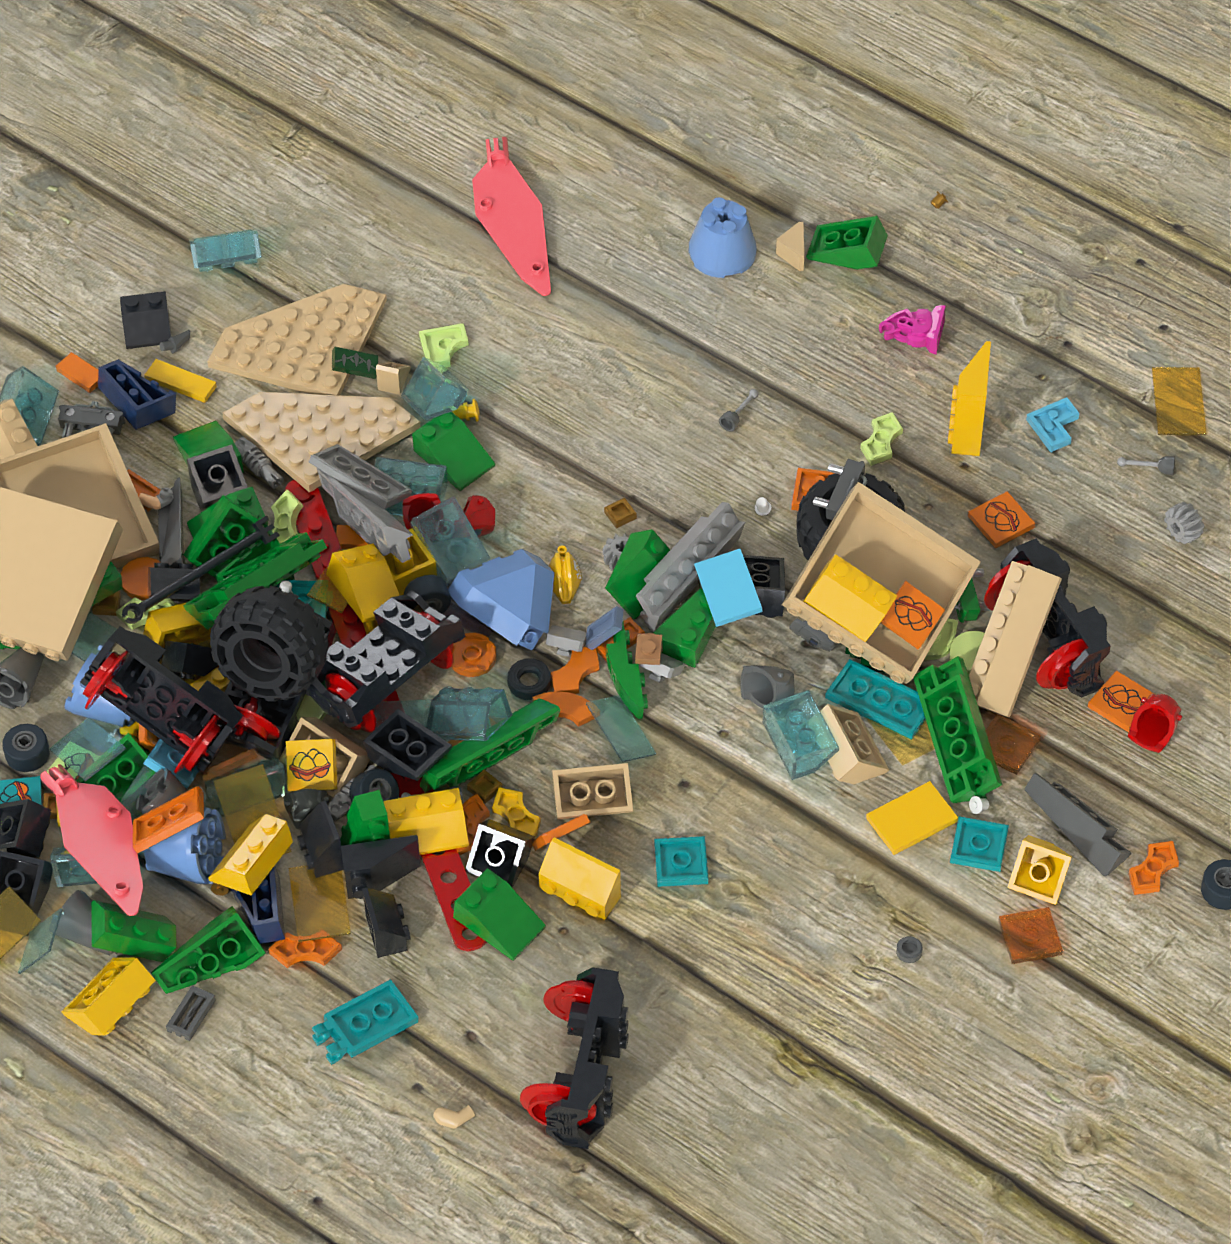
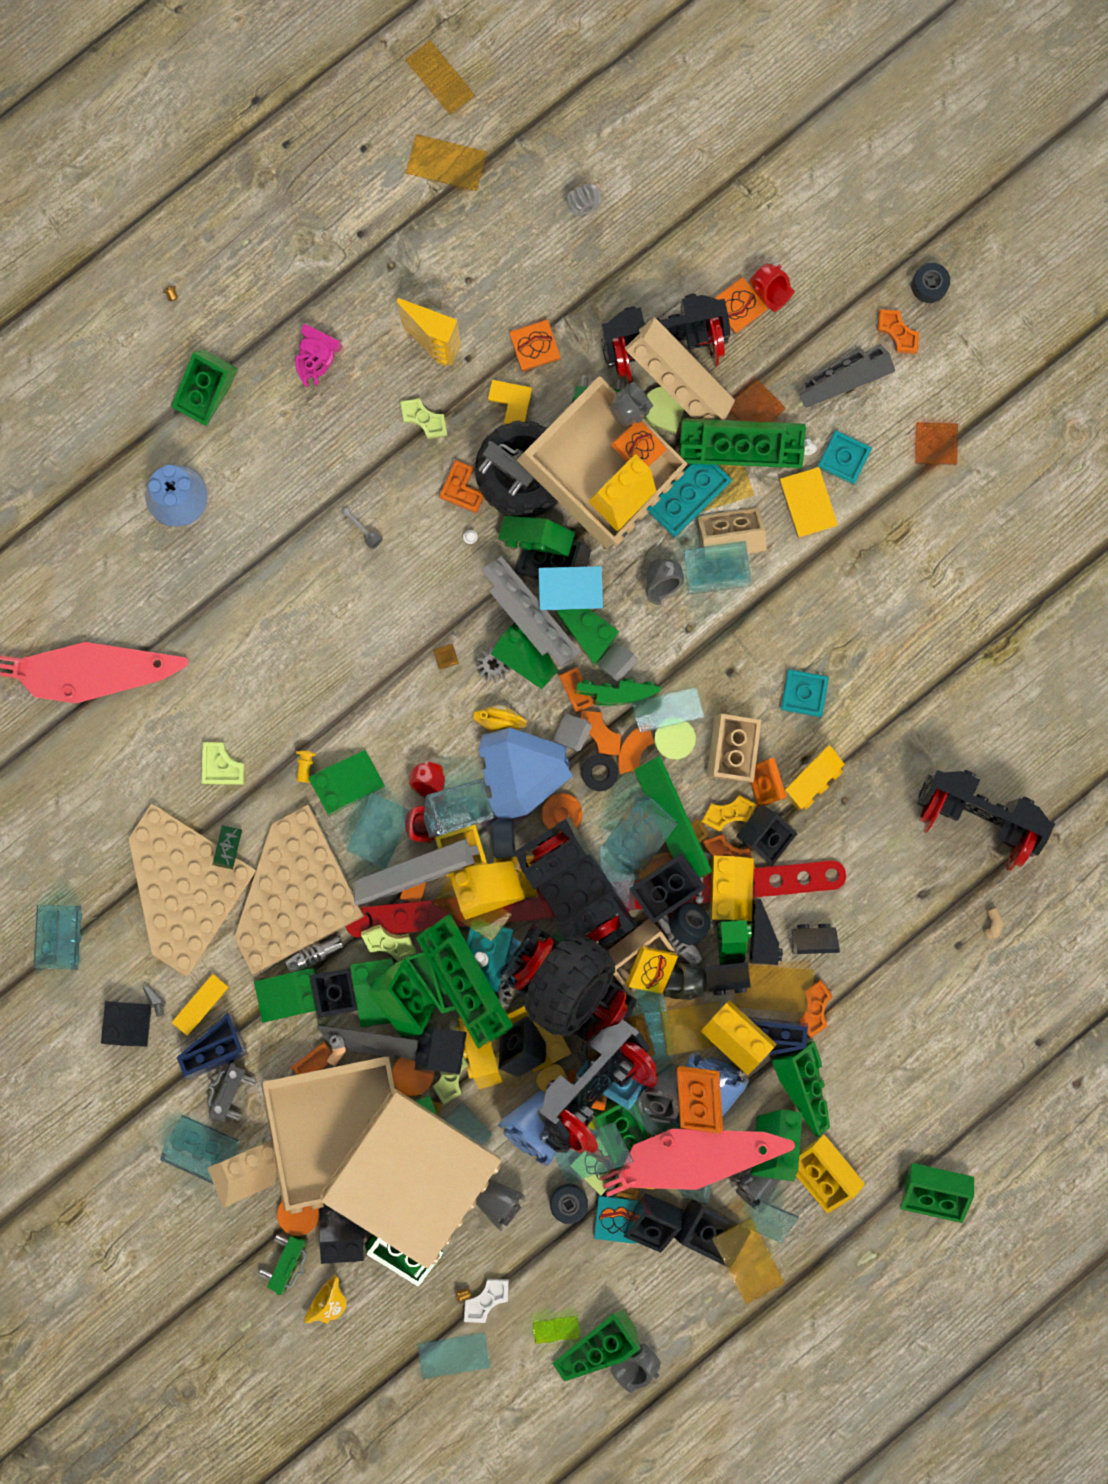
camera: 75 degrees left, 30 degrees up
orange tile [56,352,98,393] -> none
black hinge [122,516,280,624] -> none
dark grey tile [166,985,216,1041] -> none
light grey tile [309,444,413,509] -> none
teal tile [312,979,419,1065] -> none
tan slope [376,361,411,395] -> none
clear light blue slope [401,356,469,420] -> none
green slope [453,868,546,961] -> none
sand blue tile [585,606,624,650] -> none
medium nougat bracket [635,633,663,665] -> none
tan slope [776,222,804,271] -> none
dark grey tile [896,936,923,963] -> none
yellow slope [1007,835,1072,905] -> none
medium azure plate [1026,397,1079,452] -> none
hinge [1117,456,1175,475] -> none
none -> yellow tile [488,380,532,425]
none -> green wedge [498,516,575,556]
none -> dark grey helmet [609,382,654,427]
none -> yellowish green tile [654,718,696,760]
none -> green slope [900,1163,974,1223]

